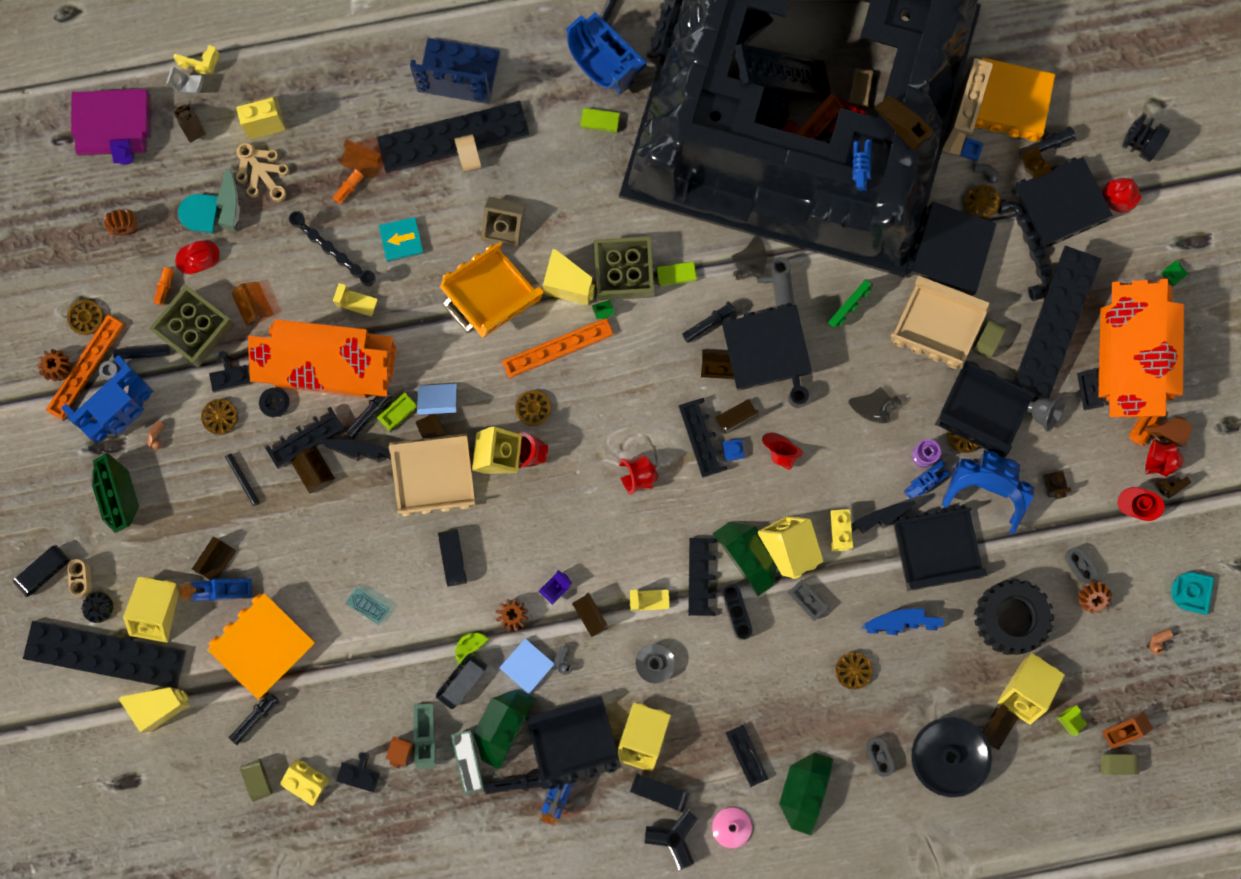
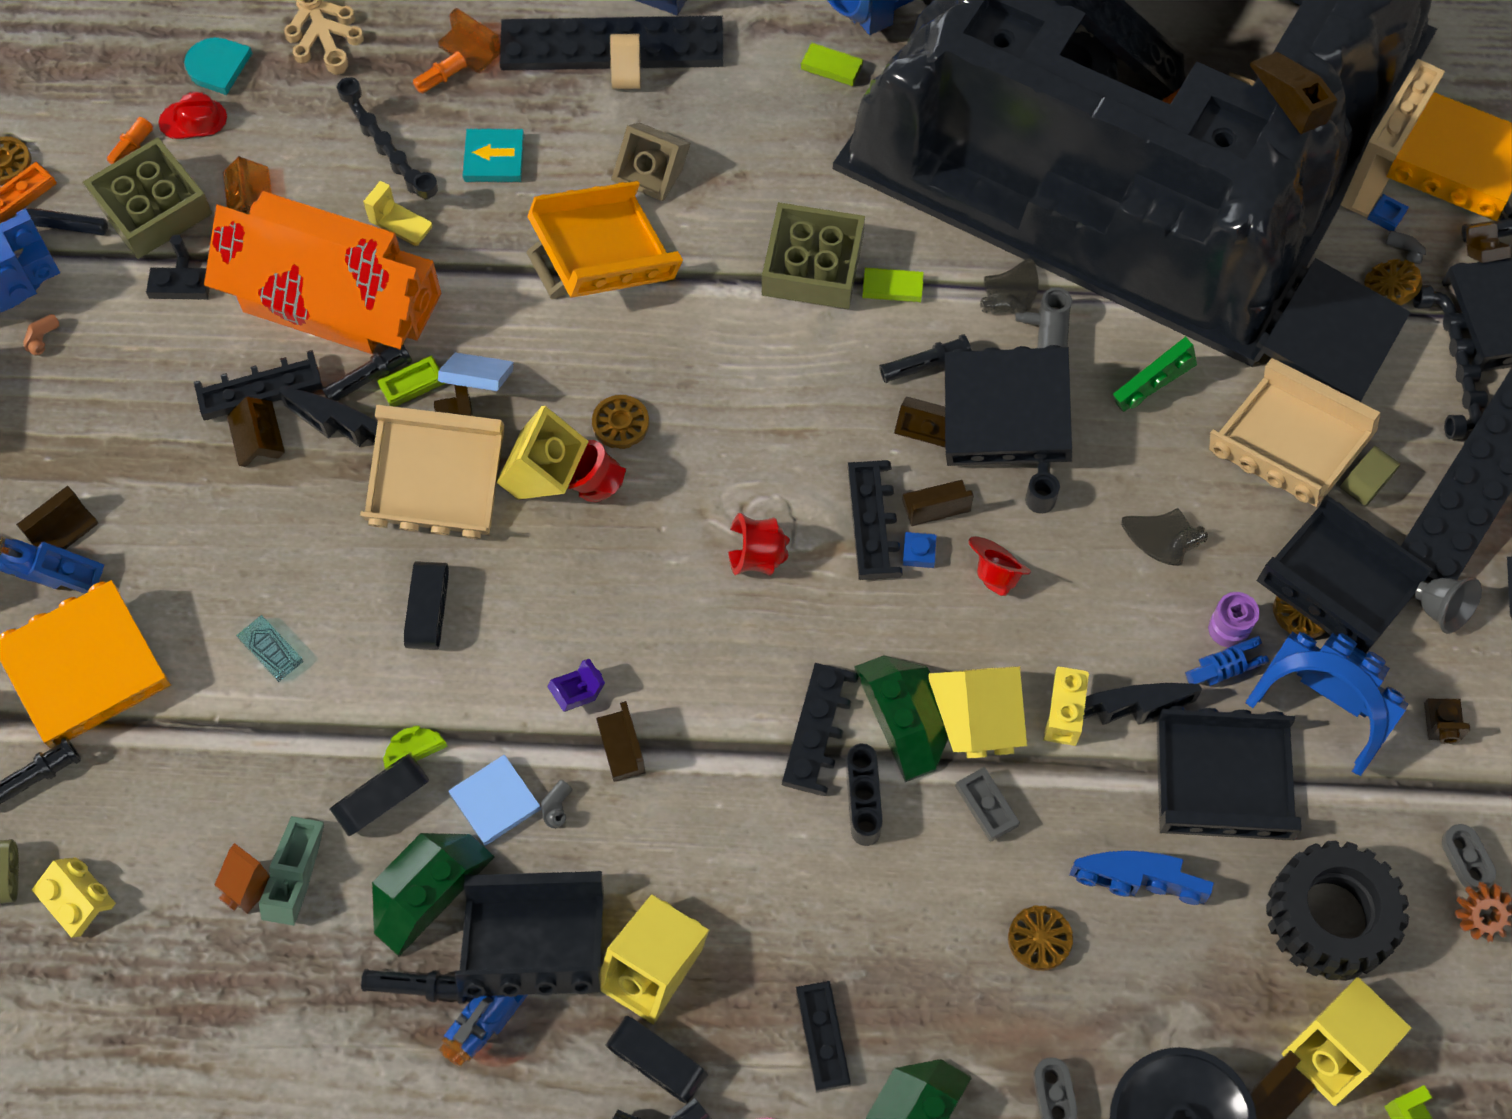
camera: 15 degrees right, 15 degrees down
dark orange gear [104,208,137,236] -> none
pearl gold wheel [201,399,238,435] -> none
sand green slope [216,169,240,232] -> none
black bar [225,453,260,506] -> none
black gear [259,387,290,418] -> none
black plate [336,752,381,793] -> none
slope [451,730,484,794] -> none
dark orange gear [496,599,529,632] -> none
orange tile [502,318,614,379] -> none
light yellow slope [543,249,595,305] -> none
green plate [592,300,615,319] -> none
light yellow bracket [630,590,670,612] -> none
dark grey dish [636,644,675,683] -> none
blue hinge [853,140,871,191] -> none

